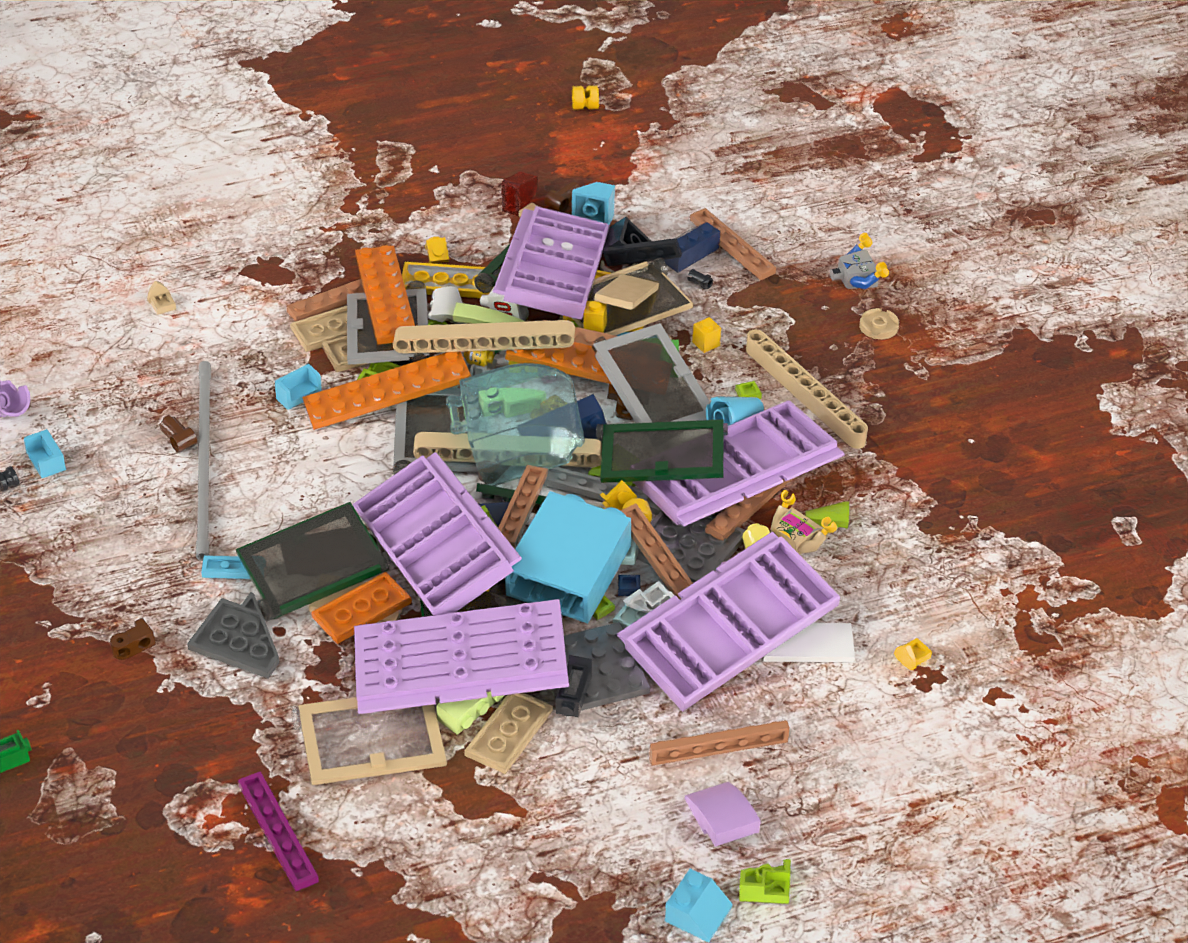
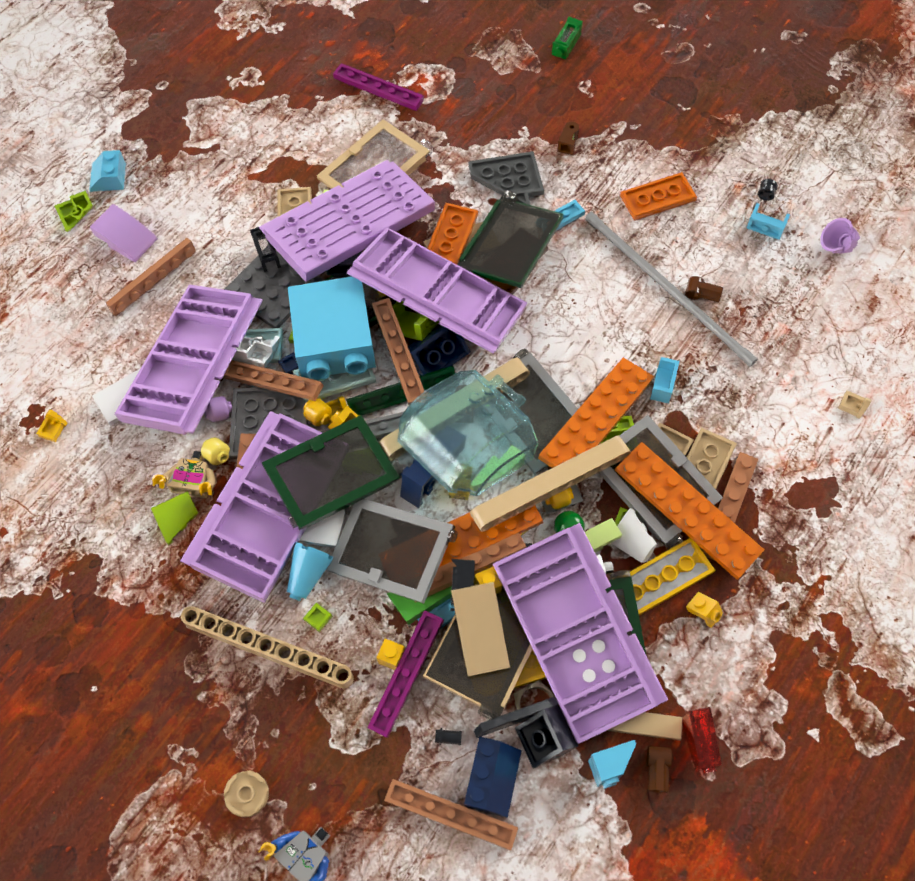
camera: 150 degrees right, 20 degrees up
none -> magenta plate [367,610,444,738]
none -> black window [450,559,475,615]
none -> orange tile [620,172,697,221]

